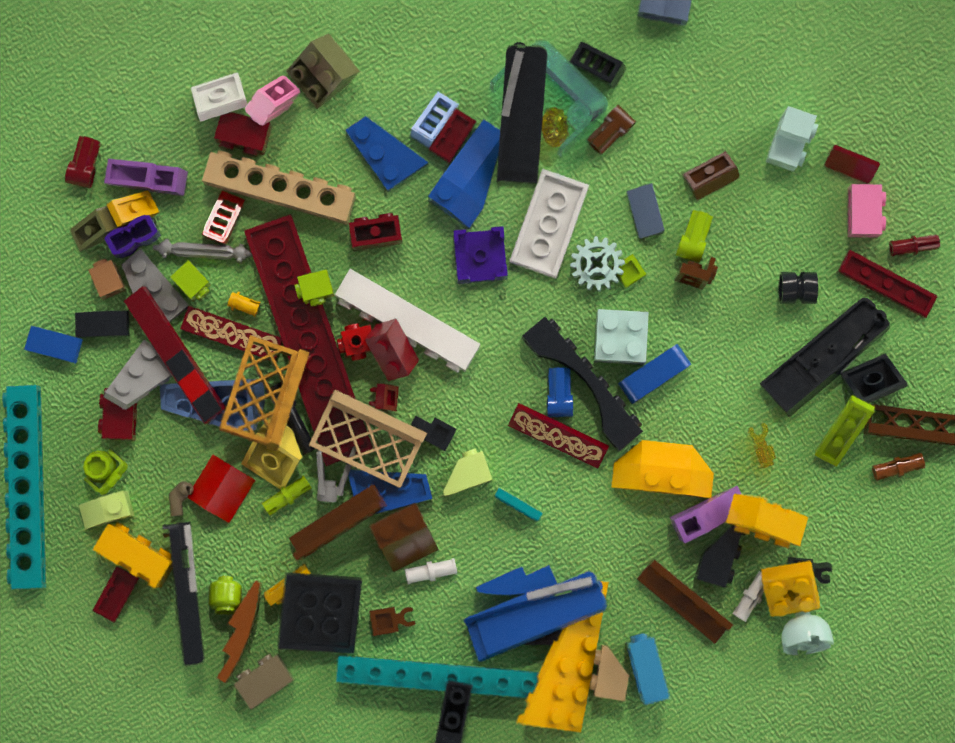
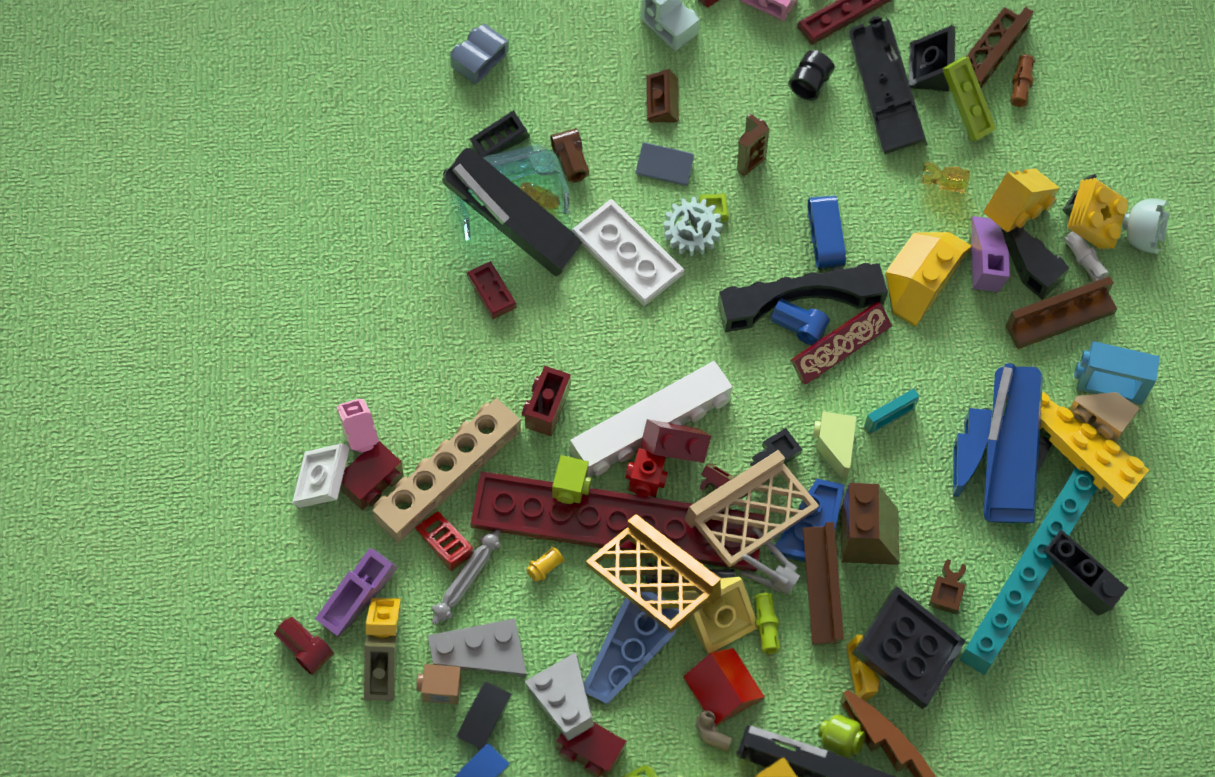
camera: 60 degrees left, 20 degrees down
dark purple brick [104,215,161,258] -> none
dark red tile [124,286,226,424] -> none
lime brick [170,260,211,302] -> none
tile [180,306,282,361] -> none
dark tan brick [234,654,295,709] -> none
olive slope [286,33,360,109] -> none
blue wing [345,116,429,192] -> none
white pin [405,558,457,585] -> none
light blue slope [410,92,459,148] -> none
blue wedge [428,120,500,229] -> none
dark purple panel [453,226,508,284] -> none
light aqua brick [594,309,649,365] -> none
lime piece [676,210,713,263] -> none

